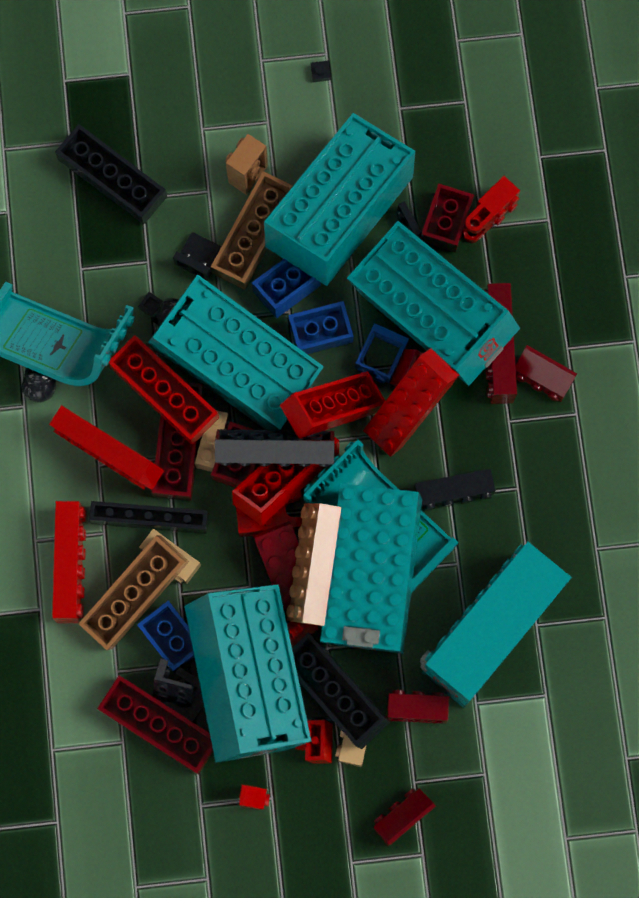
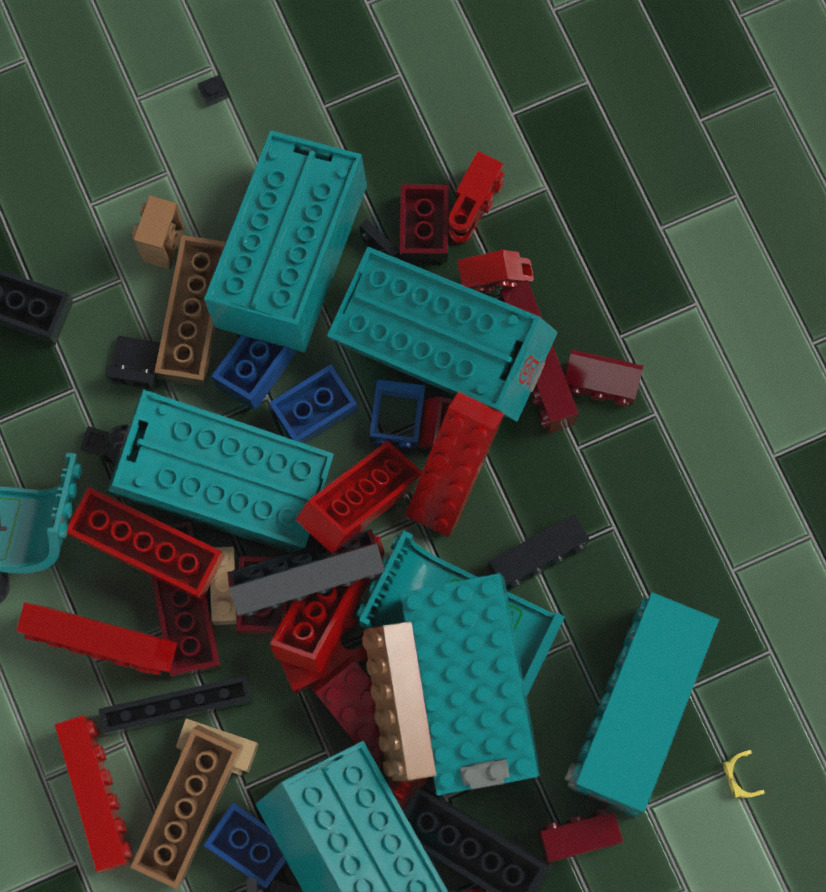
camera: 15 degrees left, 0 degrees up
none -> red brick [457,250,534,294]
none -> light yellow cap [723,750,765,798]

